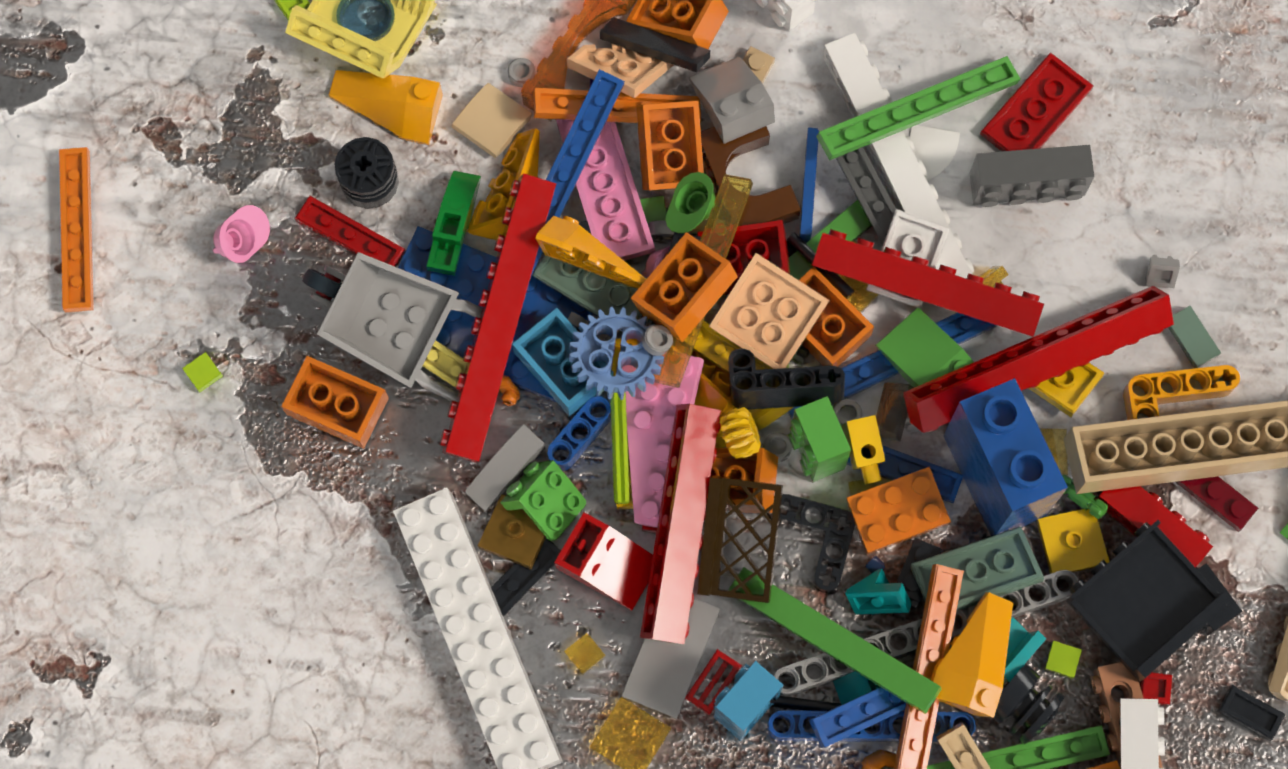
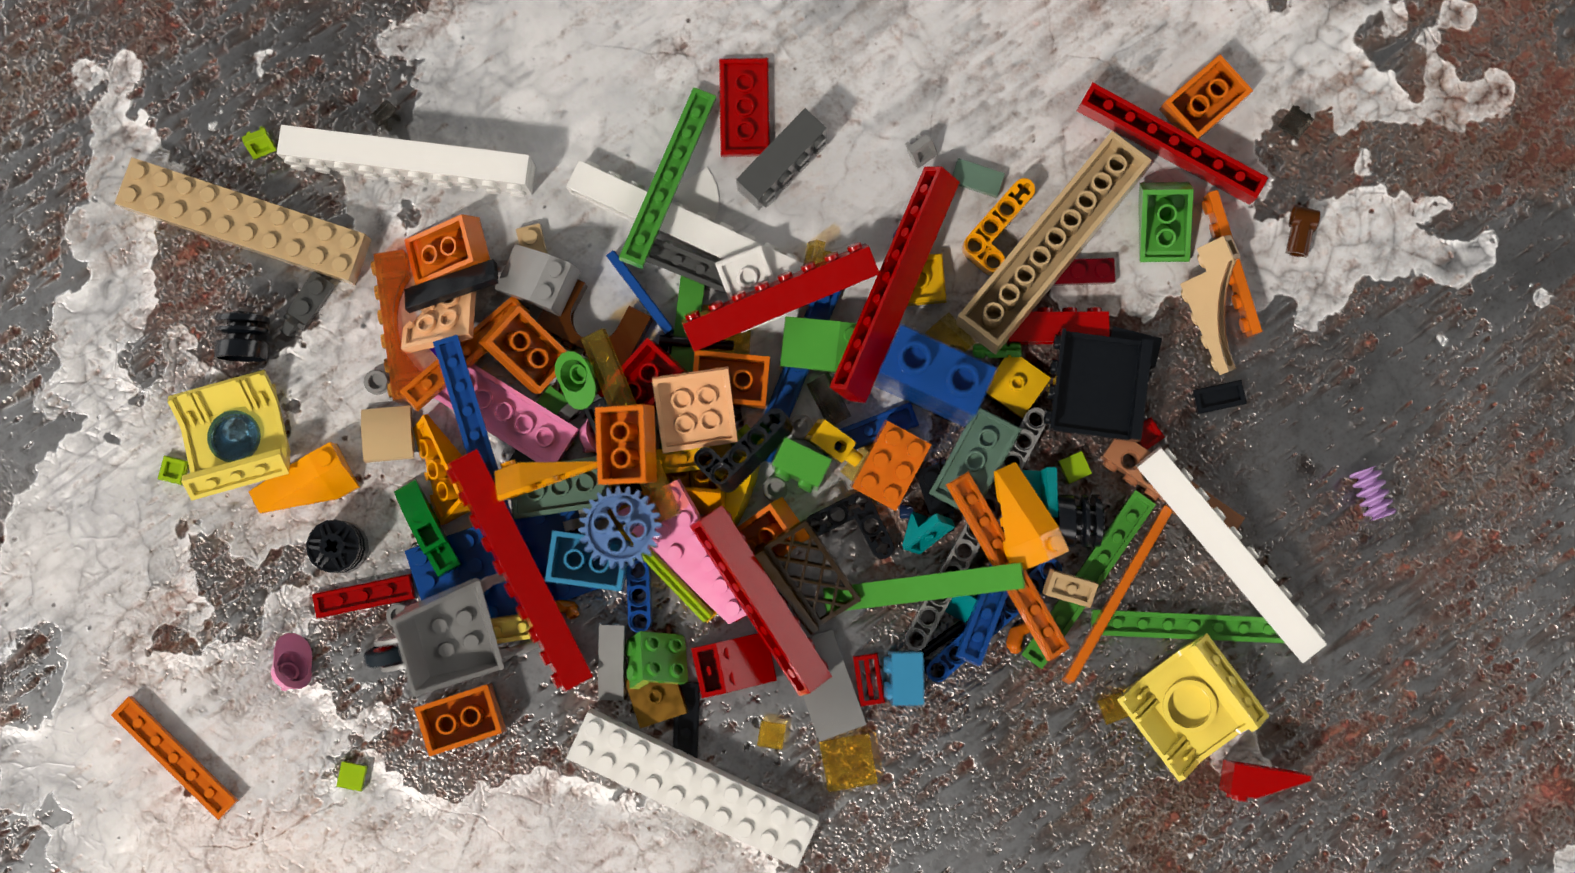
camera: 40 degrees left, 10 degrees up
light grey tile [642,325,673,356] -> none
yellow gear [720,407,761,459] -> none

